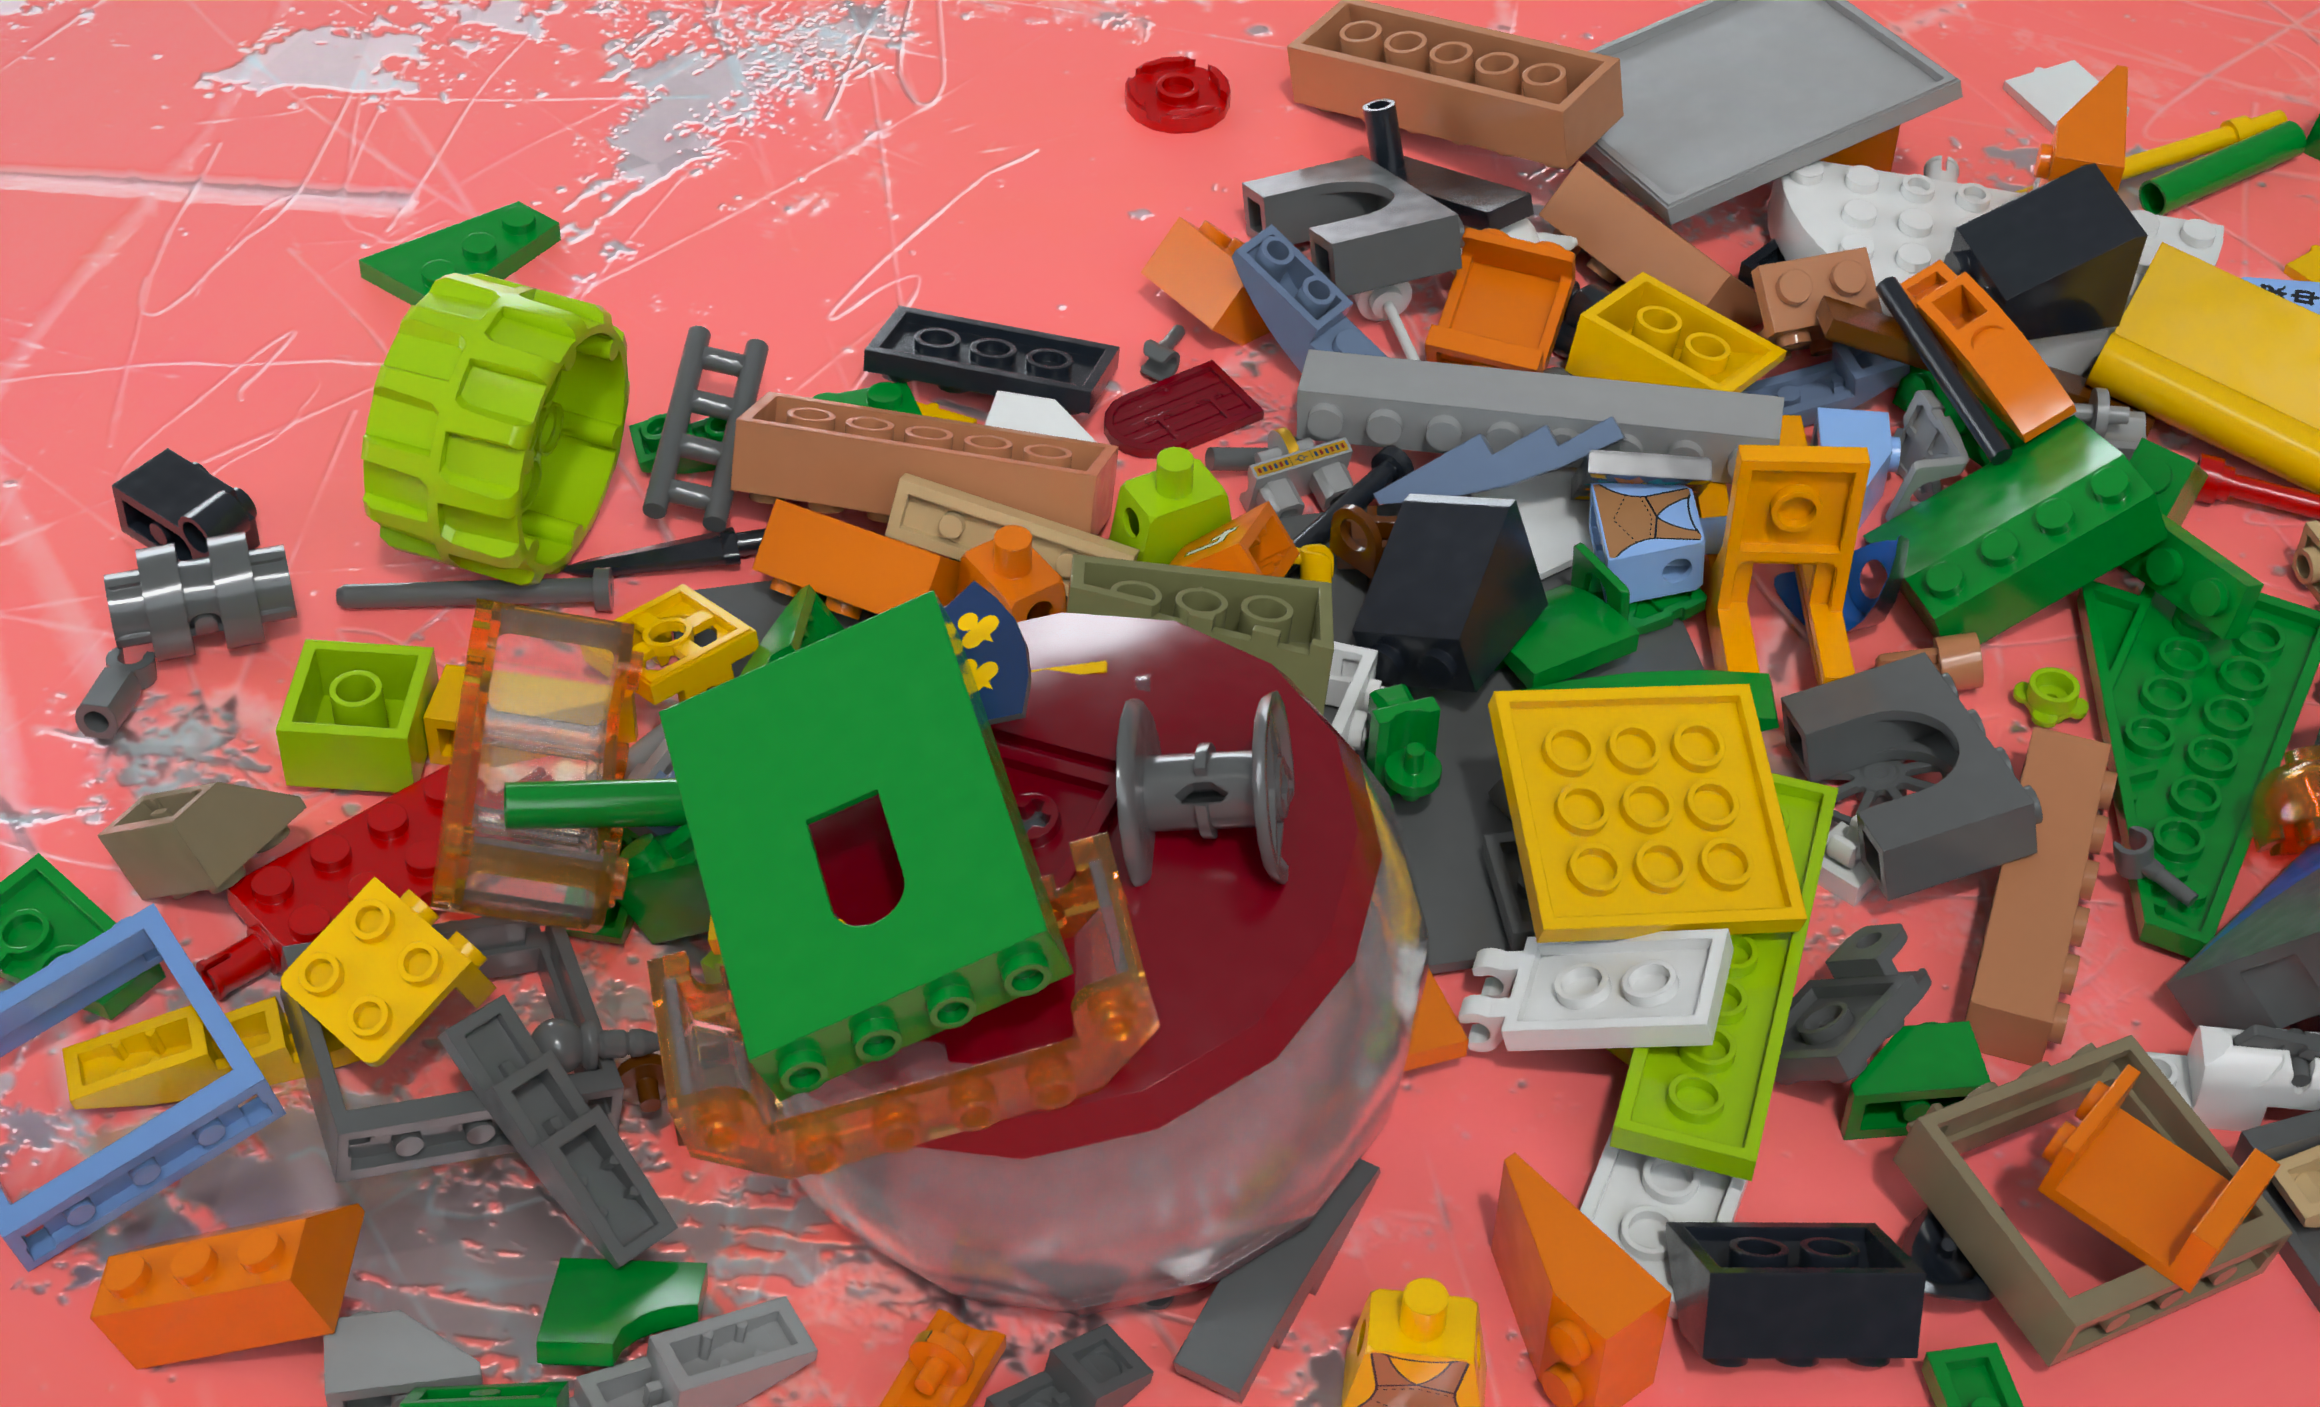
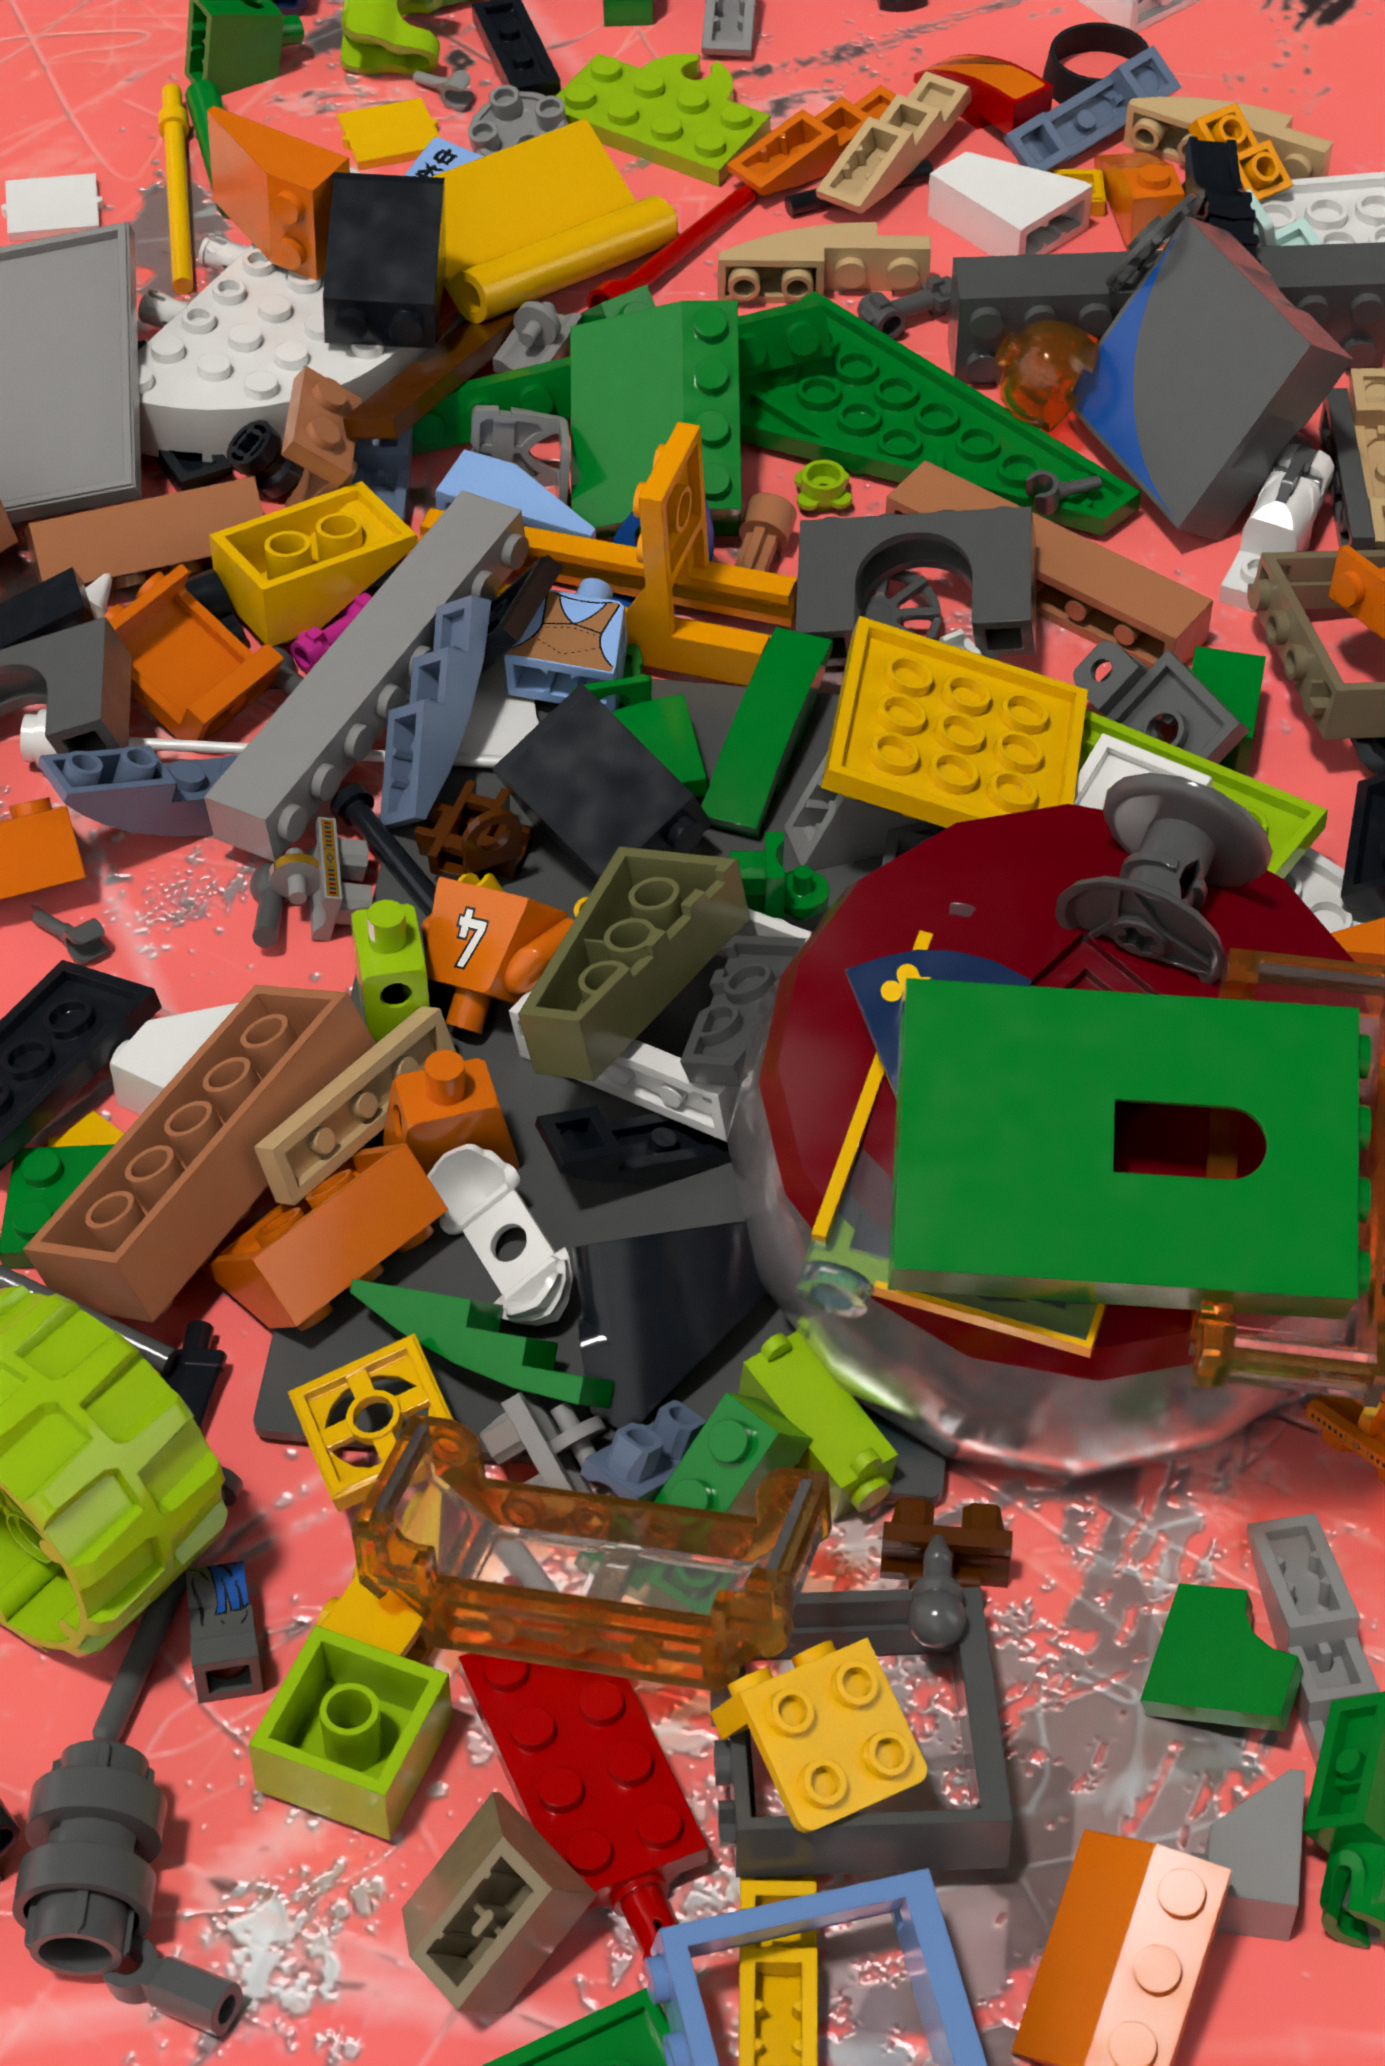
camera: 70 degrees left, 5 degrees up
dark grey slope [437,994,678,1270] -> none
green piece [504,778,687,830] -> none
dark red window [1104,360,1264,459] -> none
black bar [1876,276,2013,465] -> none
orange slope [1900,260,2076,443] -> none
none -> dark grey leg [186,1561,264,1704]

